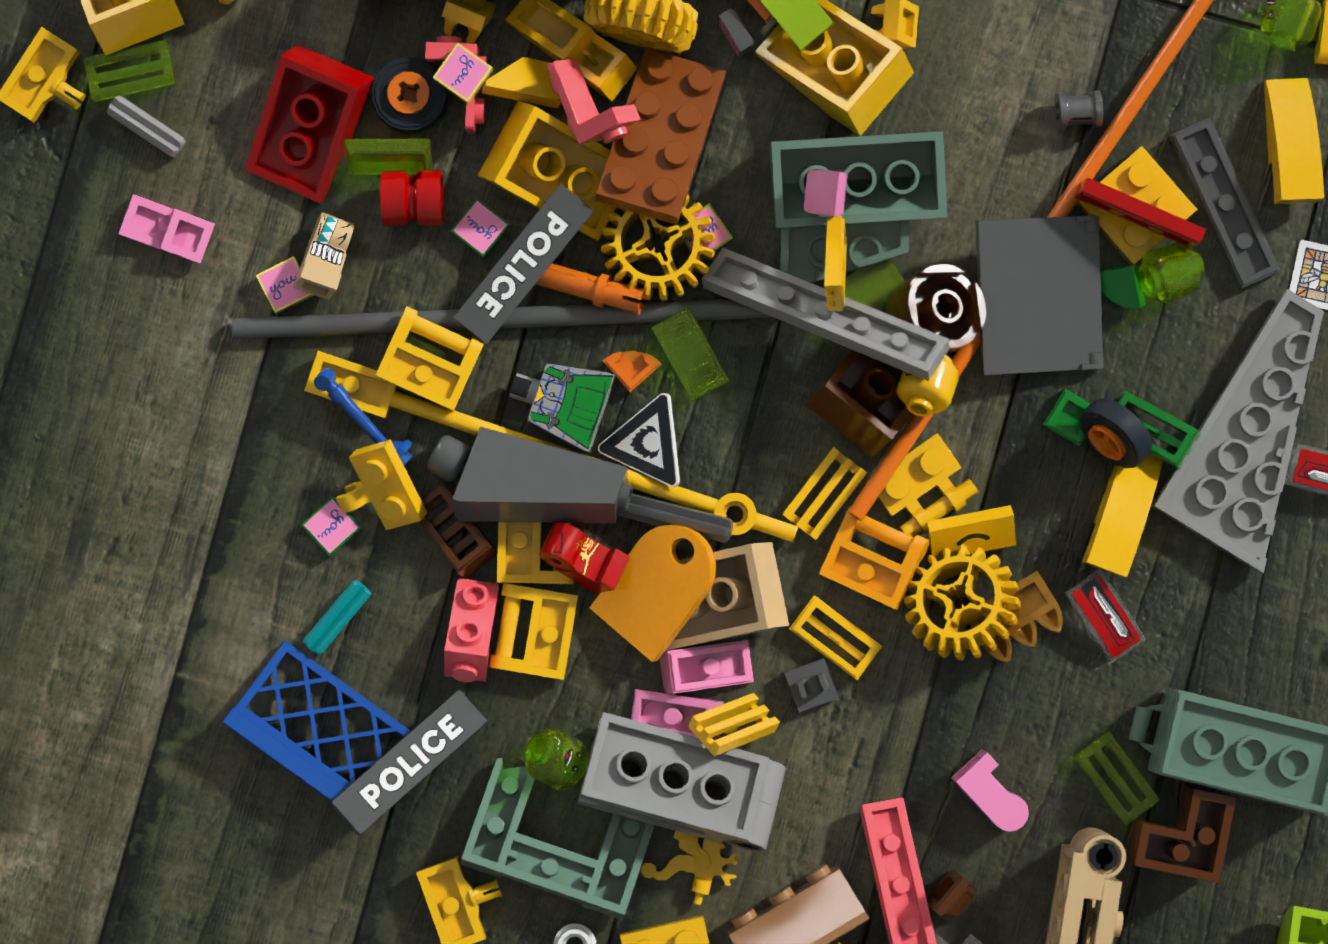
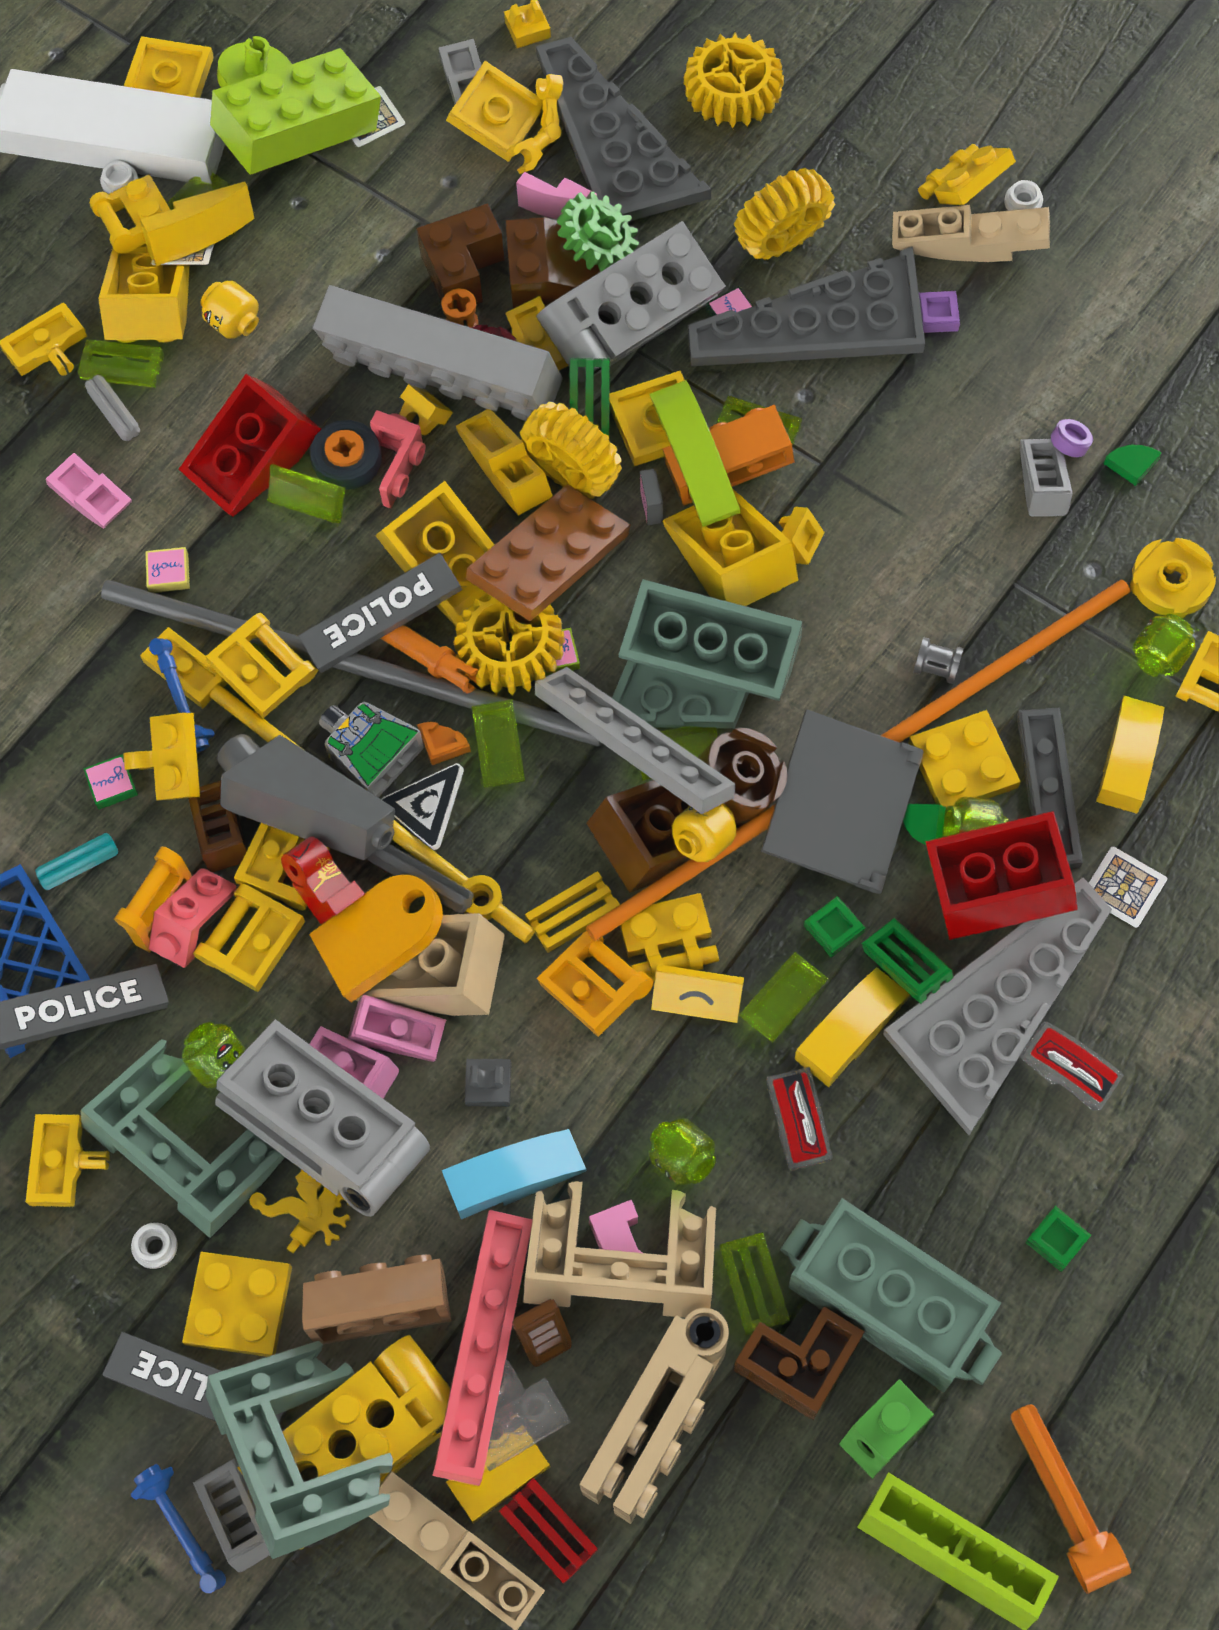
camera: 25 degrees right, 20 degrees down
tan leg [293,212,354,300] -> none
red wheel [380,170,445,226] -> none
bright pink tile [433,43,493,104] -> none
bright pink tile [450,198,510,259] -> none
yellow tile [482,57,561,109] -> none
coral bracket [547,59,641,144] -> none
yellow tile [688,693,780,756] -> none
yellow tile [789,595,883,680] -> none
bright pink slope [804,170,847,217] -> none
yellow tile [824,216,847,311] -> none
yellow gear [904,545,1021,661] -> none
pearl gold plate [969,571,1063,663] -> none
red tile [1075,178,1206,248] -> none
black wheel [1079,398,1152,468] -> none
none -> light orange plate [114,846,192,953]
none -> medium azure slope [441,1129,586,1220]
none -> tan wedge [524,1181,716,1318]
none -> clear neon green head [649,1118,716,1185]
none -> clear neon green tile [739,952,828,1043]
none -> bright green torso [839,1379,935,1479]
none -> red brick [926,811,1078,940]

